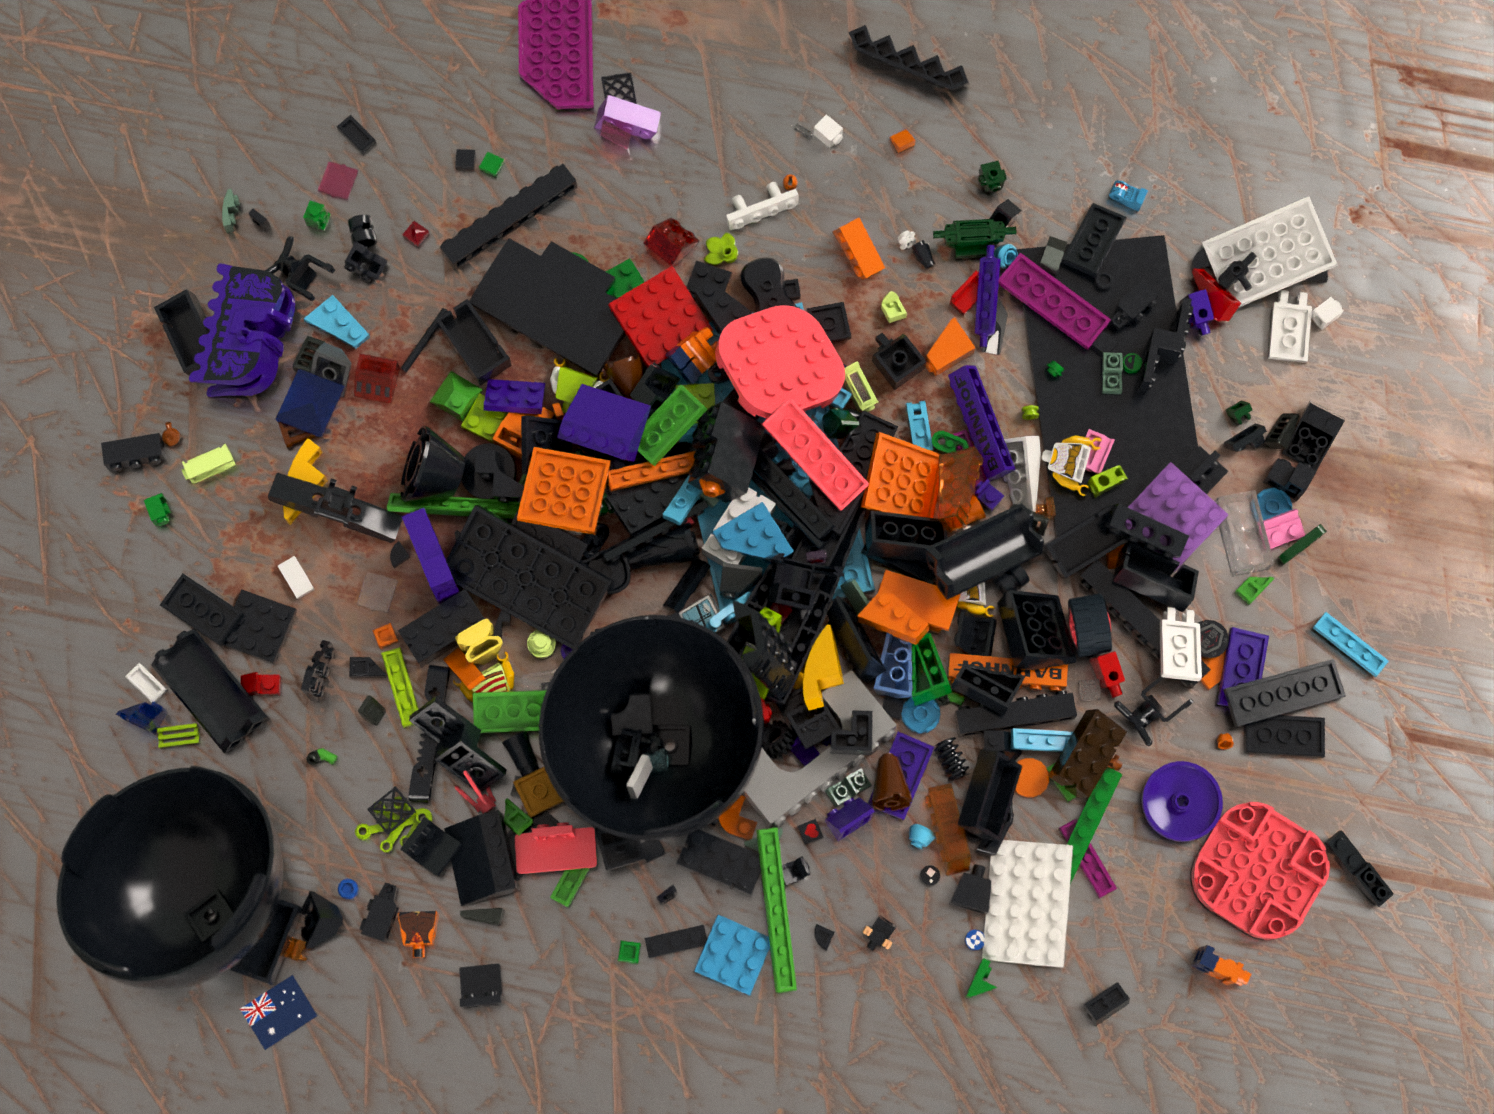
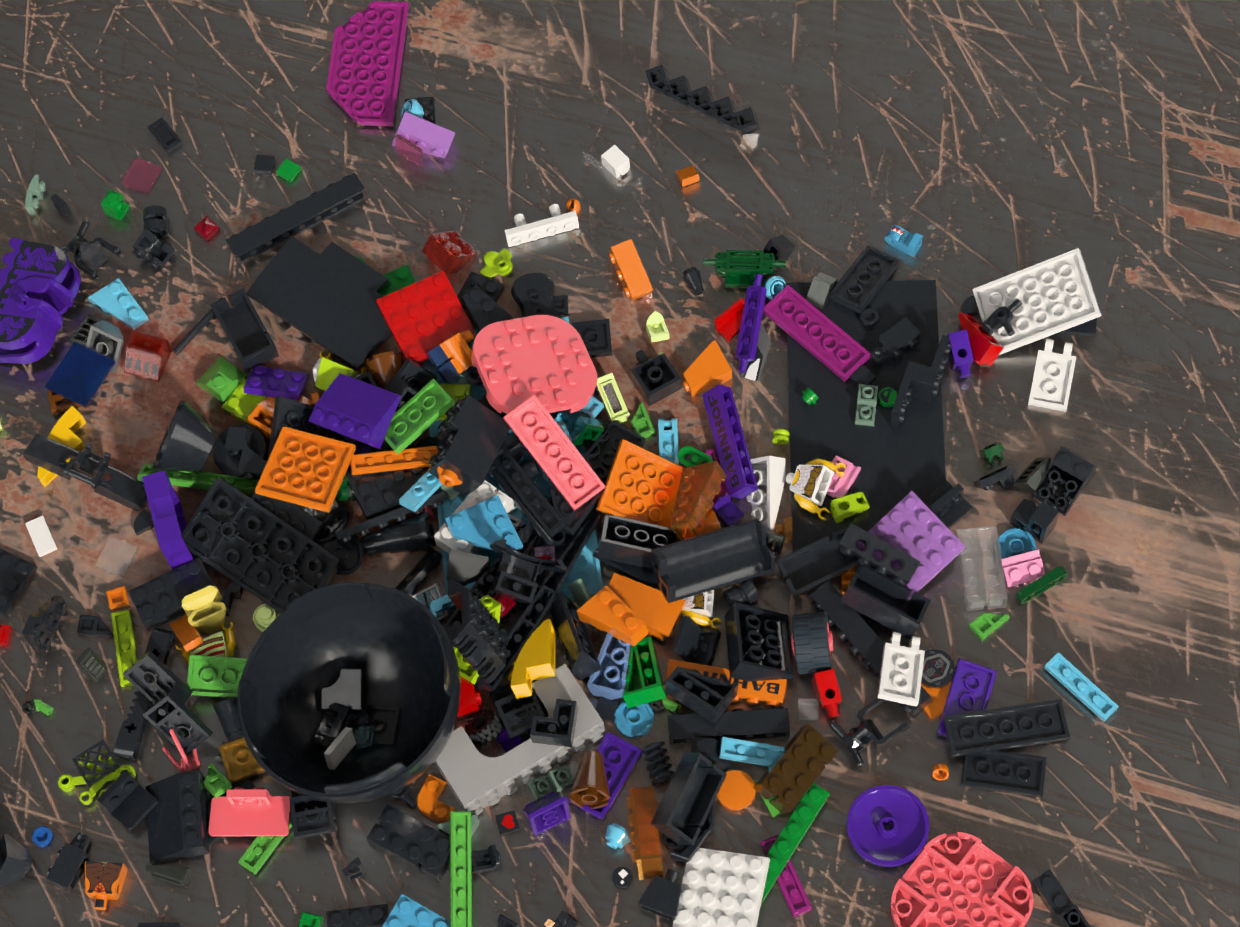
camera: 15 degrees right, 10 degrees down
black tile [641,840,666,863] -> none
white plate [898,231,916,250] -> none
dark green brick [978,160,1007,192] -> none
dark orange piece [1108,754,1123,771] -> none
white brick [1311,297,1343,330] -> none
none -> medium azure cone [401,99,424,119]
none -> bright green tile [631,402,655,438]

